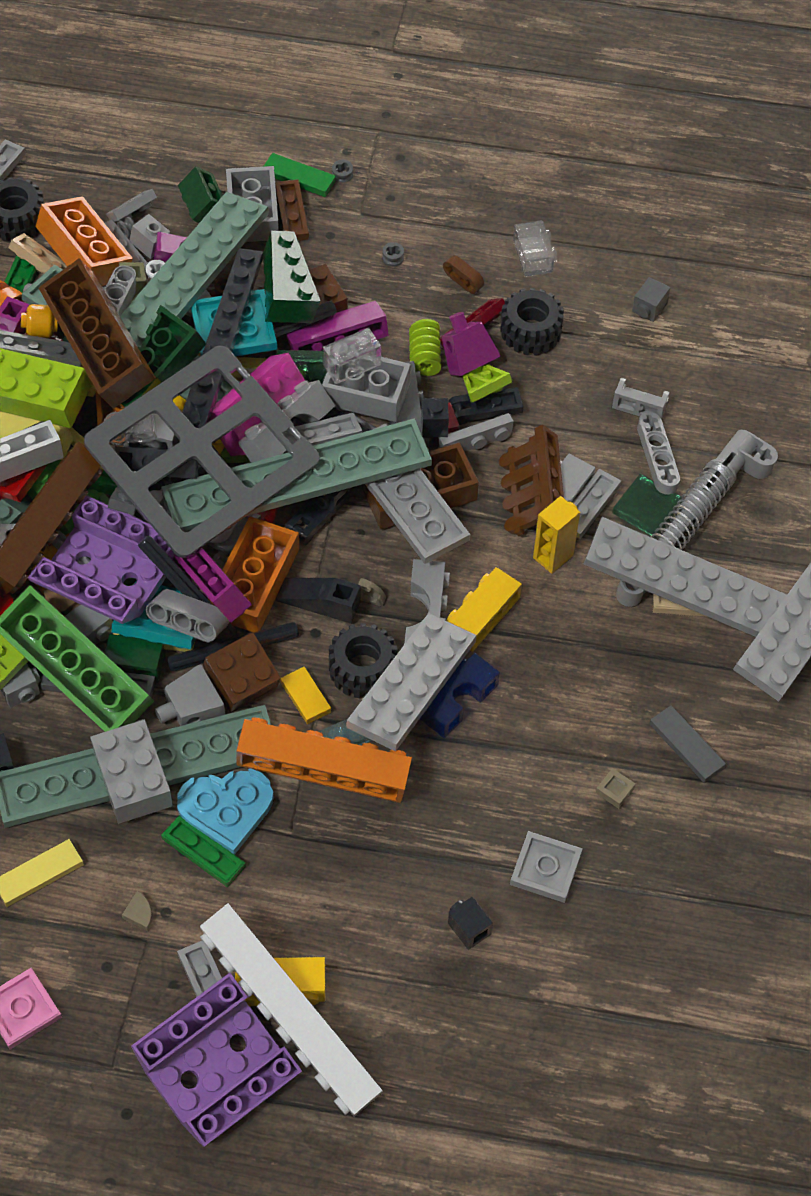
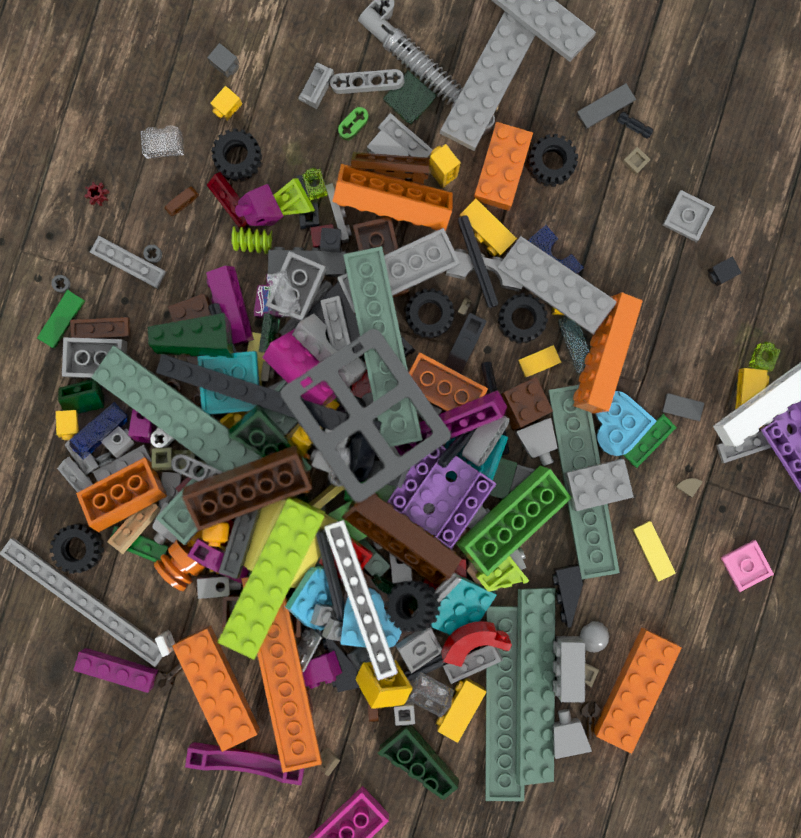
camera: 85 degrees left, 30 degrees up
none -> yellow brick [56,410,79,440]
none -> light grey plate [57,457,93,493]
none -> clear blue brick [69,402,128,460]
none -> dark red gear [84,182,110,206]
none -> light grey tile [90,236,167,289]
none -> yellow brick [211,86,242,121]
none -> clear neon green brick [302,168,328,200]
none -> orange brick [332,164,453,231]
none -> bright green beam [338,107,369,140]
none -> black tyre [406,288,454,339]
none -> black axle [457,215,498,308]
none -> orange brick [473,122,533,211]
none -> black tyre [528,134,578,187]
none -> black axle [617,112,653,139]
none -> dark grey tile [661,393,704,421]
none -> clear neon green brick [749,342,780,373]

